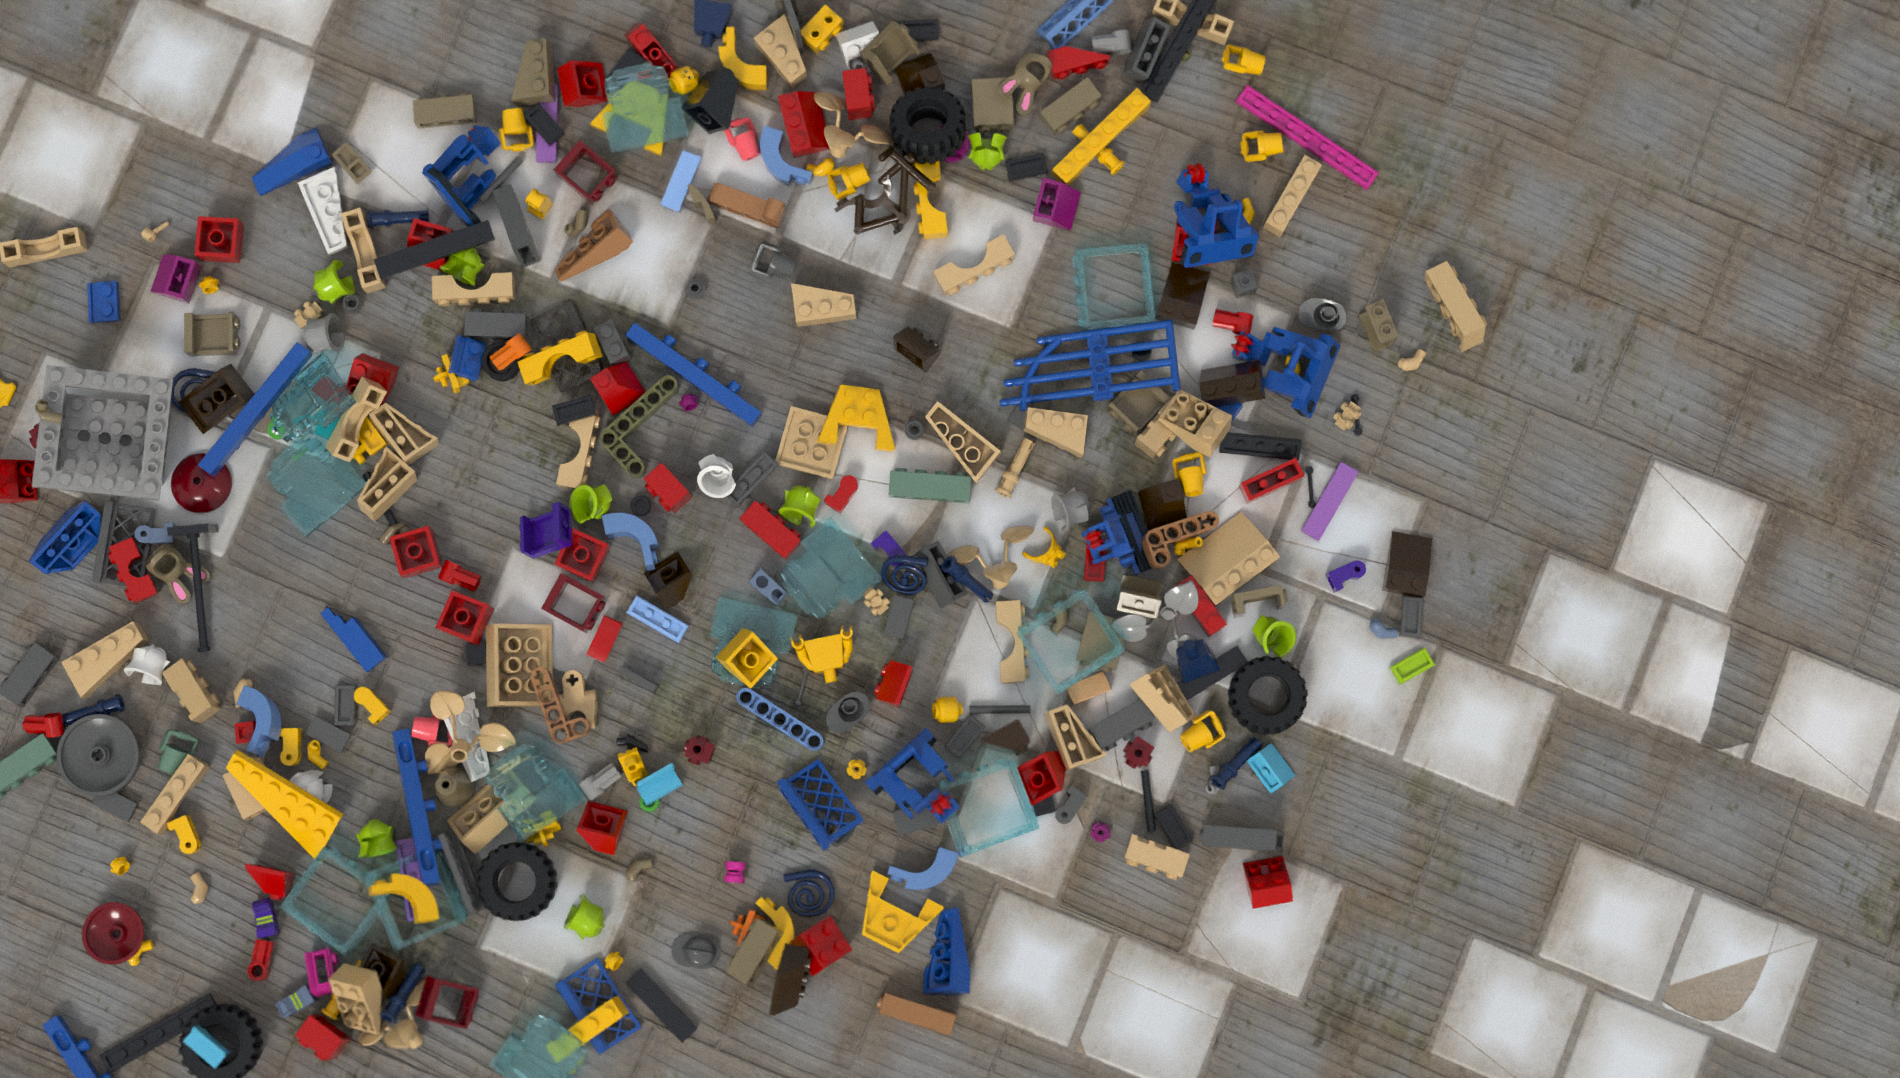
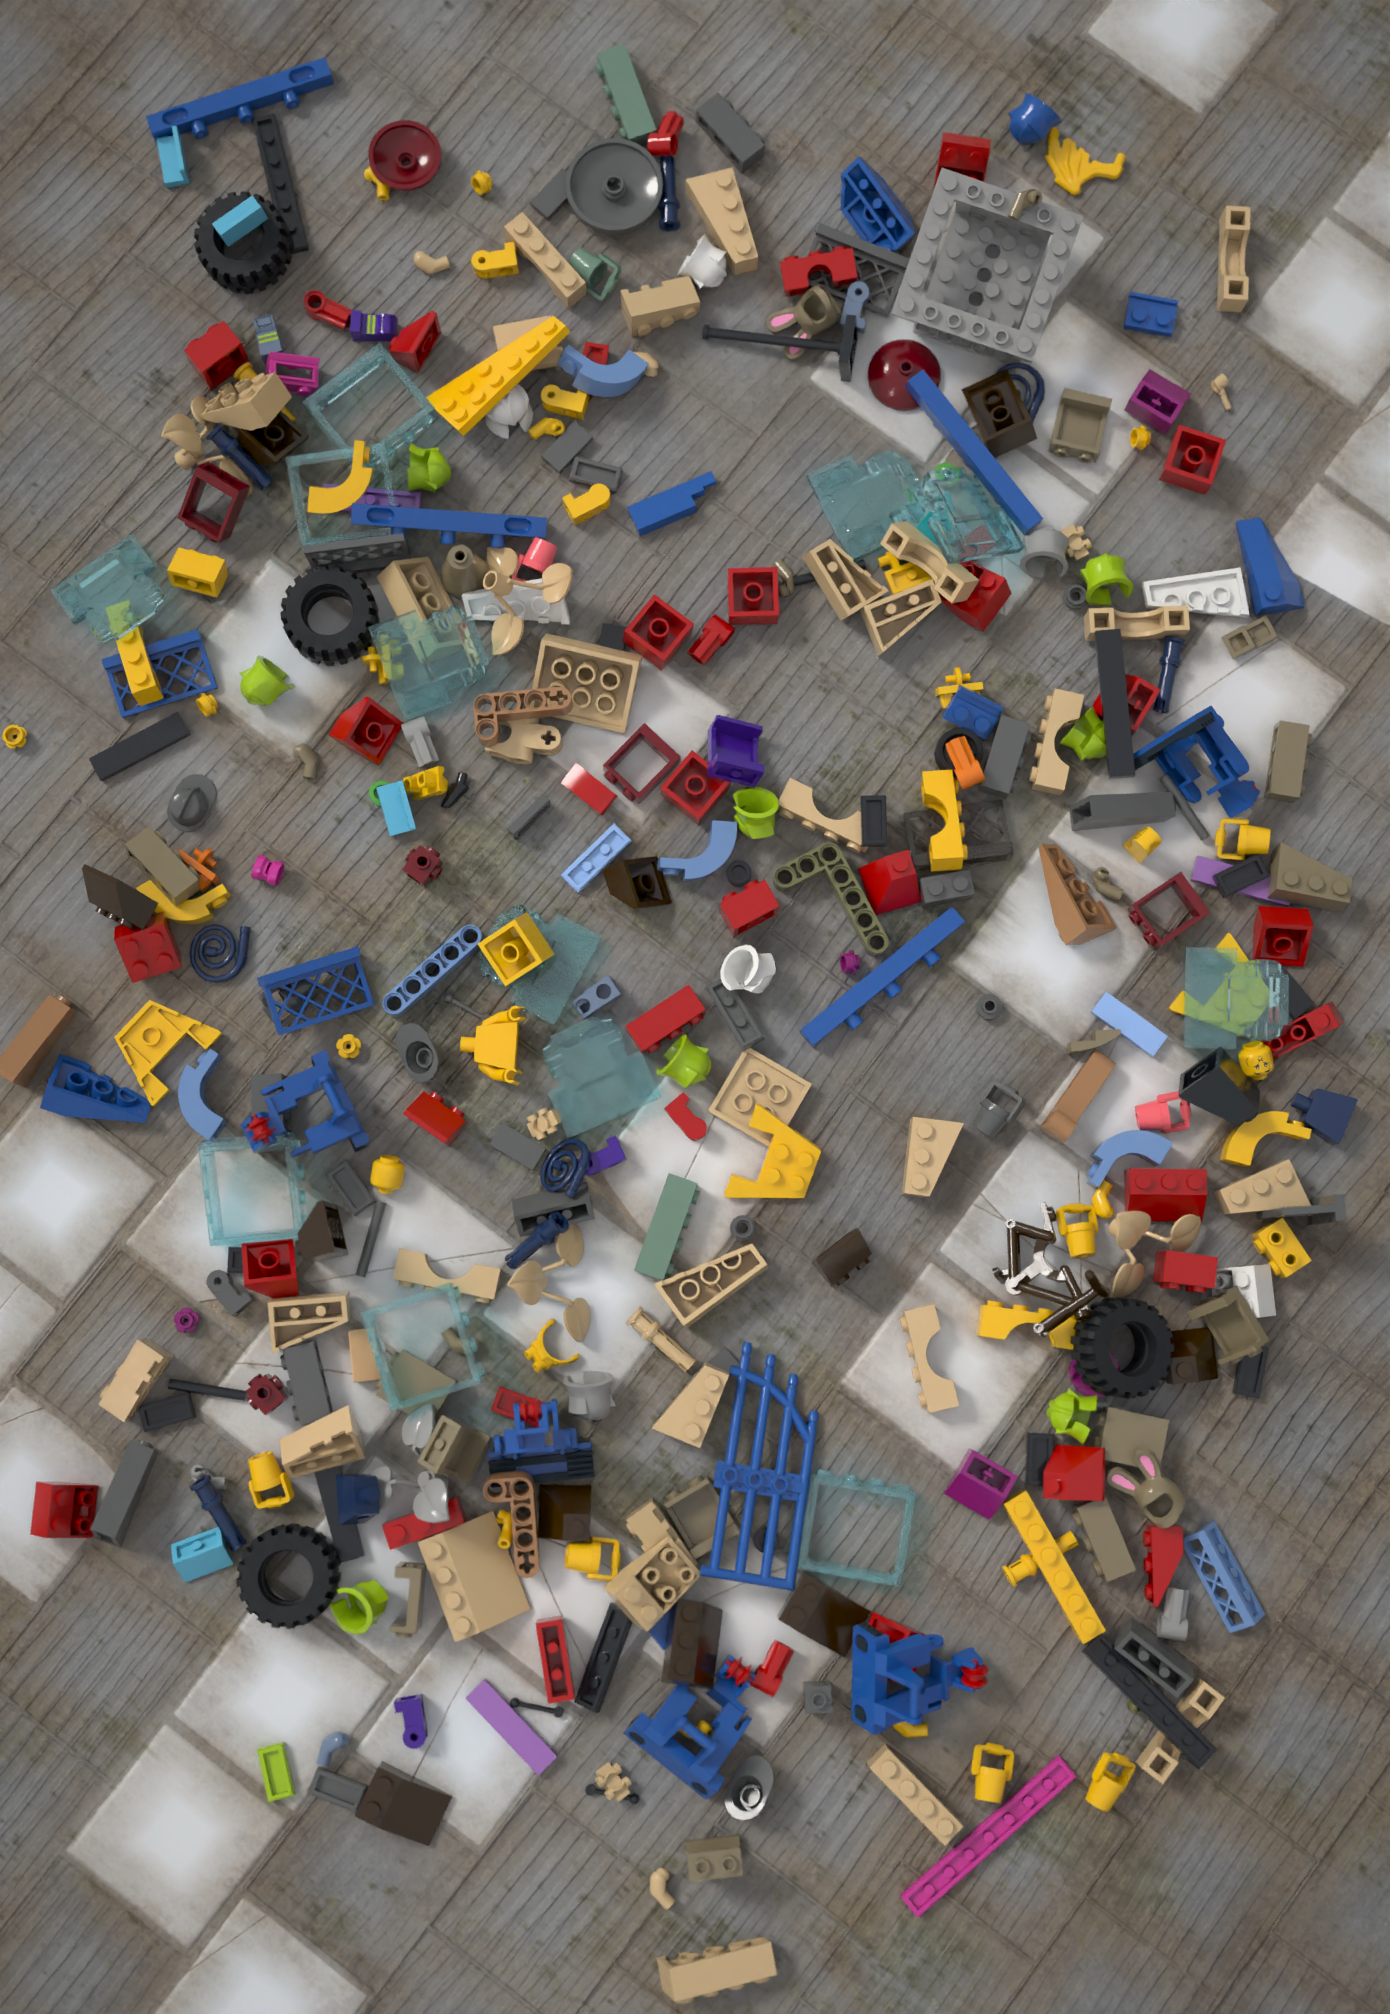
camera: 100 degrees right, 0 degrees up
none -> yellow brick [167,547,228,598]
none -> red slope [1043,1445,1105,1501]

